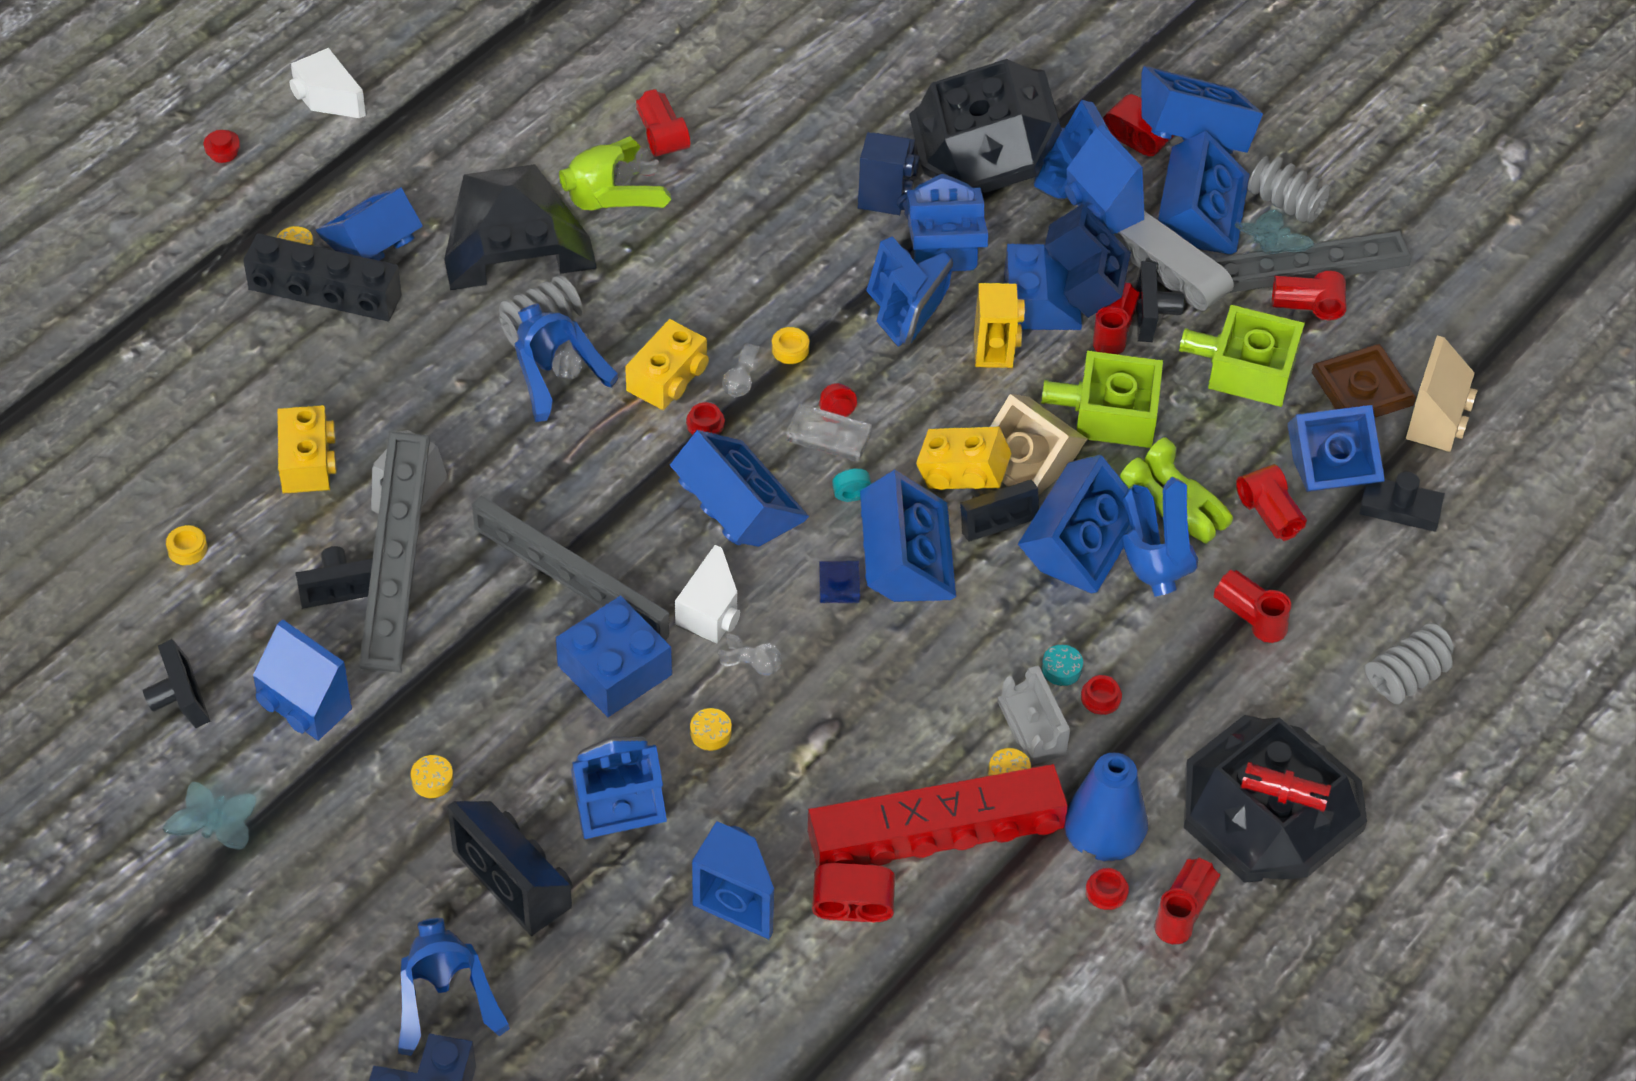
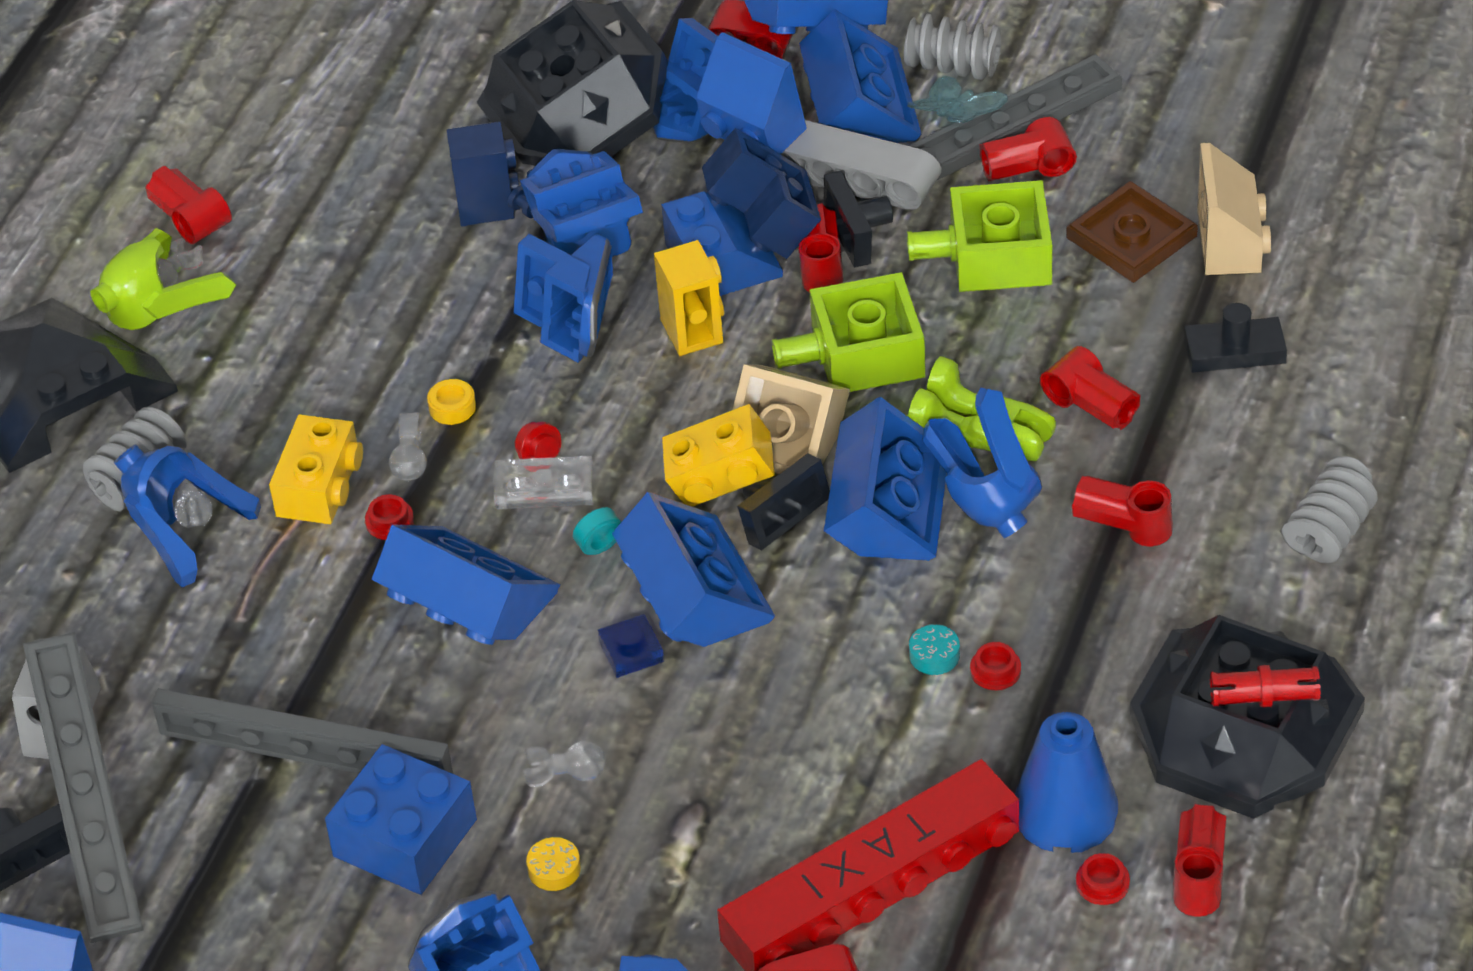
camera: 15 degrees left, 5 degrees down
white slope [675,545,740,644] -> none
yellow tile [988,748,1031,776] -> none
light grey hinge [997,665,1070,765] -> none
blue slope [1287,405,1385,492] -> none

